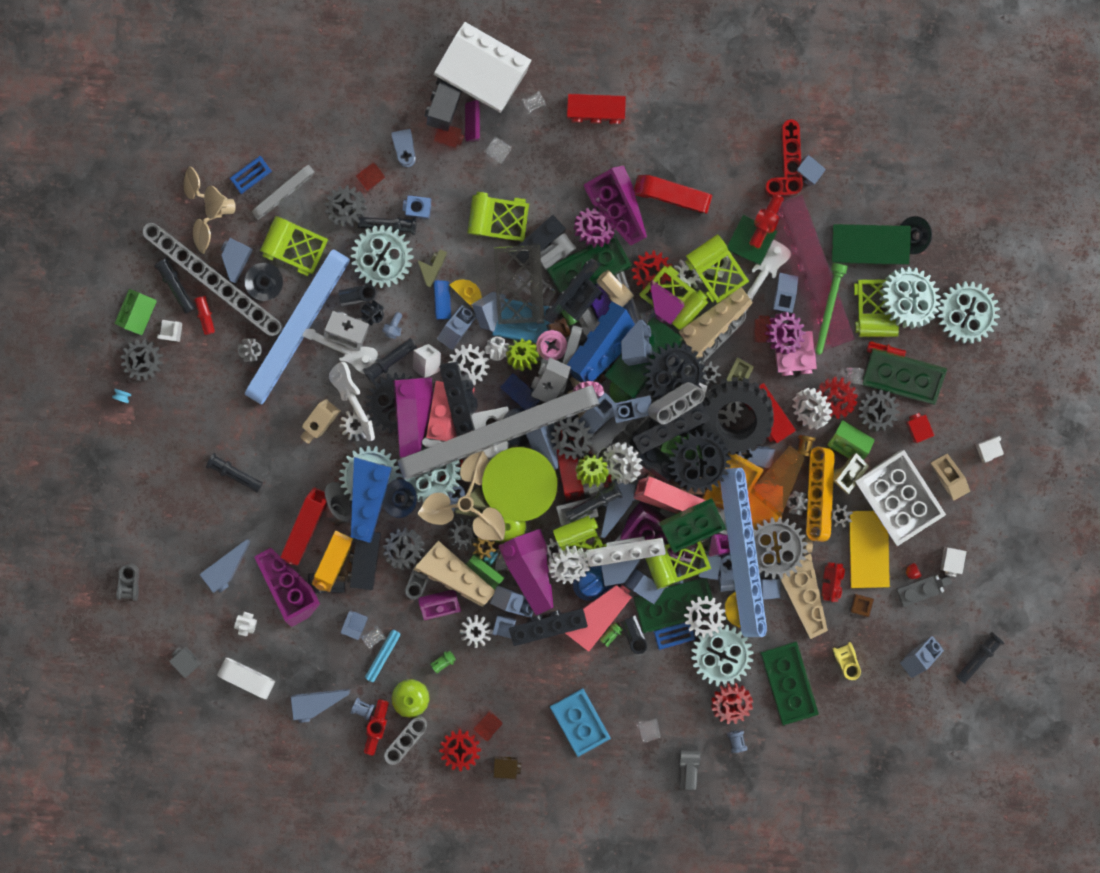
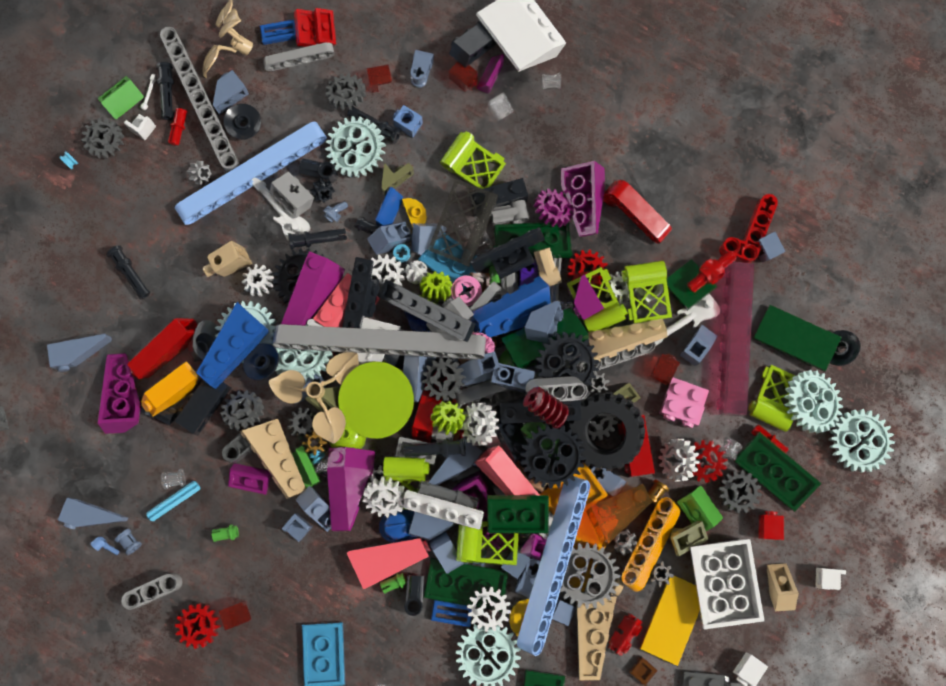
camera: 25 degrees right, 10 degrees down
white beam [217,657,275,699] -> none
white gear [234,612,257,637] -> none
lime piece [260,216,328,276] -> none
white piece [329,362,375,441] -> none
sand blue panel [341,610,368,640] -> none
red axle [364,699,389,755] -> none
lime cylinder [391,679,430,718] -> none
white panel [413,344,441,378] -> none
white gear [460,615,493,648] -> none
dark brown brick [493,756,521,779] -> none
black bracket [509,609,588,646] -> none
red brick [567,94,626,125] -> none
magenta gear [765,312,806,354] -> none
bright green piece [815,263,848,355] -> none
red hinge [906,563,922,579] -> none
none -> medium blue hand [91,537,120,555]
none -> white hinge [140,74,157,110]
none -> red slope [294,8,336,47]
none -> black pin [355,217,380,235]
none -> plate [378,279,476,342]
none -> medium azure bush [393,244,410,263]
none -> dark grey pin [417,480,479,509]
none -> dark red piece [523,386,569,429]

